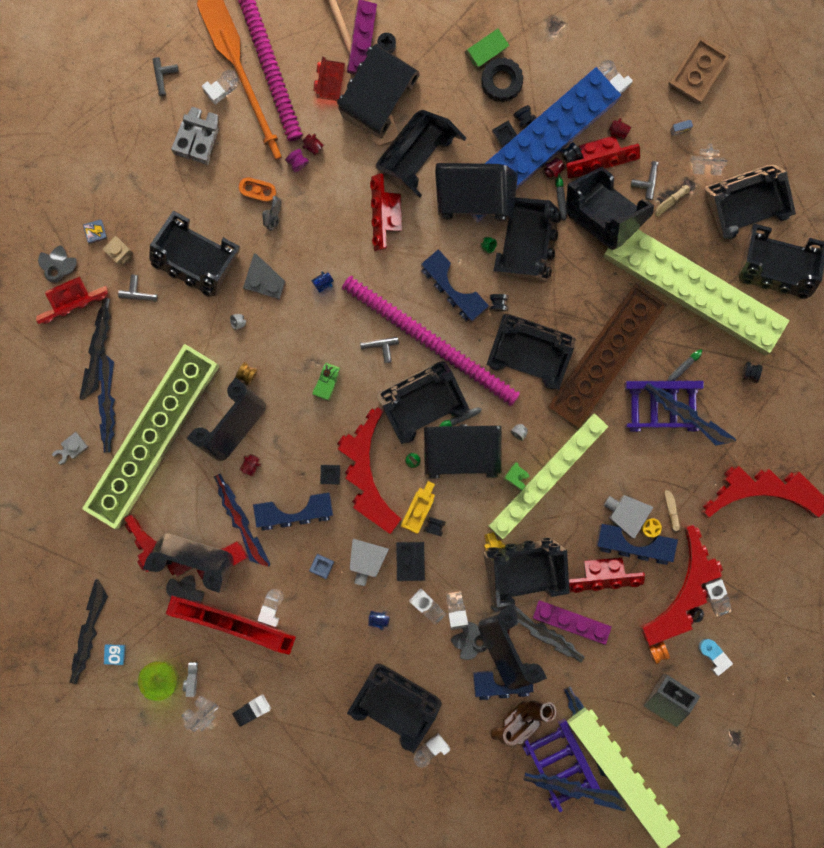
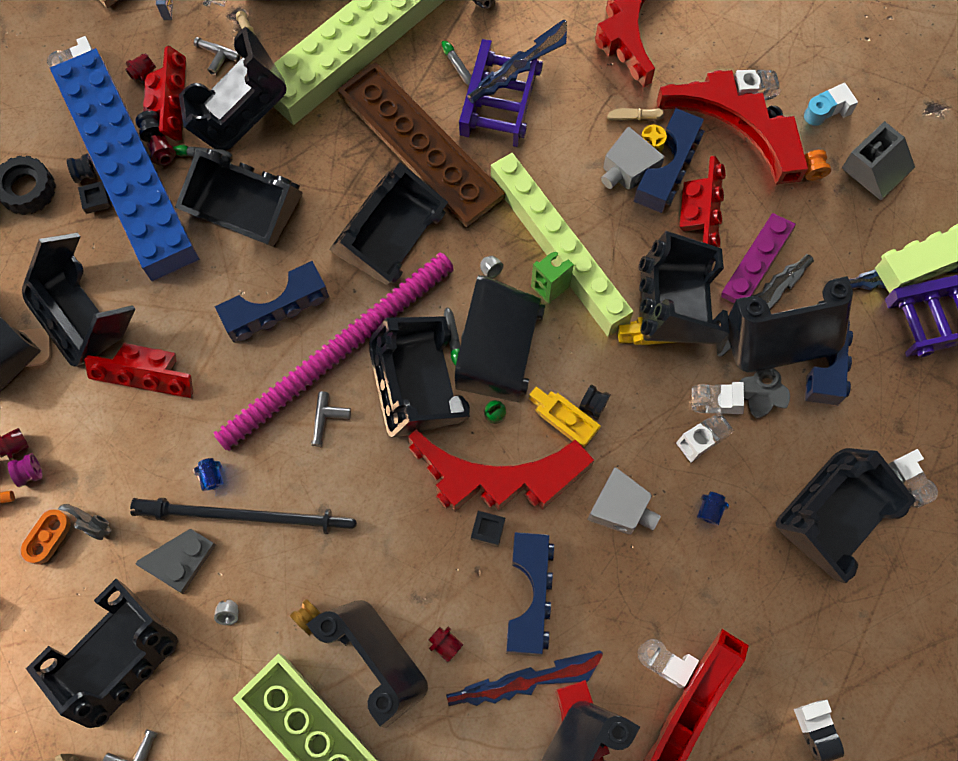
camera: 75 degrees left, 15 degrees down
sand blue tile [309,554,334,579] -> none
bright green leg [312,363,340,401] -> none
black plate [396,542,425,581] -> none
black windscreen [435,163,518,222] -> none
green hinge [480,237,497,253] -> none
black wheel [489,294,509,312] -> none
reddish brown piece [491,700,556,746] -> none
none -> black bar [130,498,357,534]

